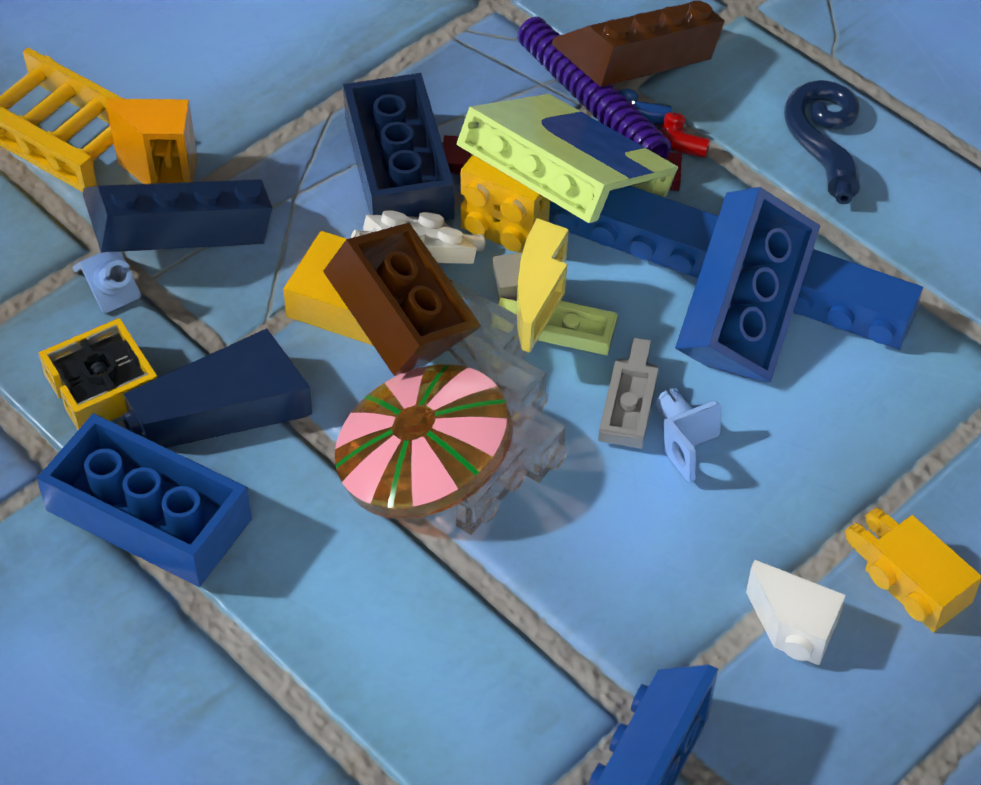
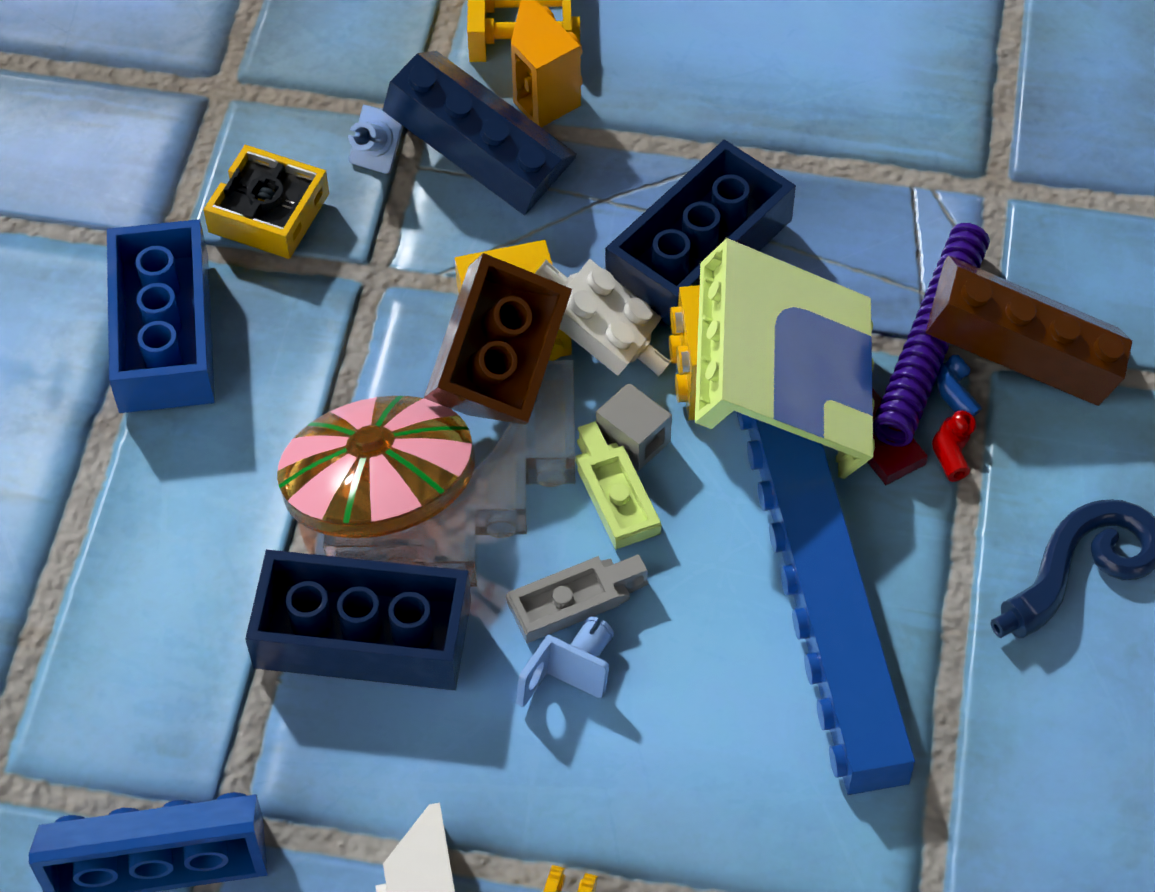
camera: 55 degrees right, 5 degrees up
dark blue slope [122,328,313,448] -> none
light yellow slope [517,218,569,353] -> none
blue slope [675,187,820,382] -> none
none -> dark blue brick [245,549,471,690]

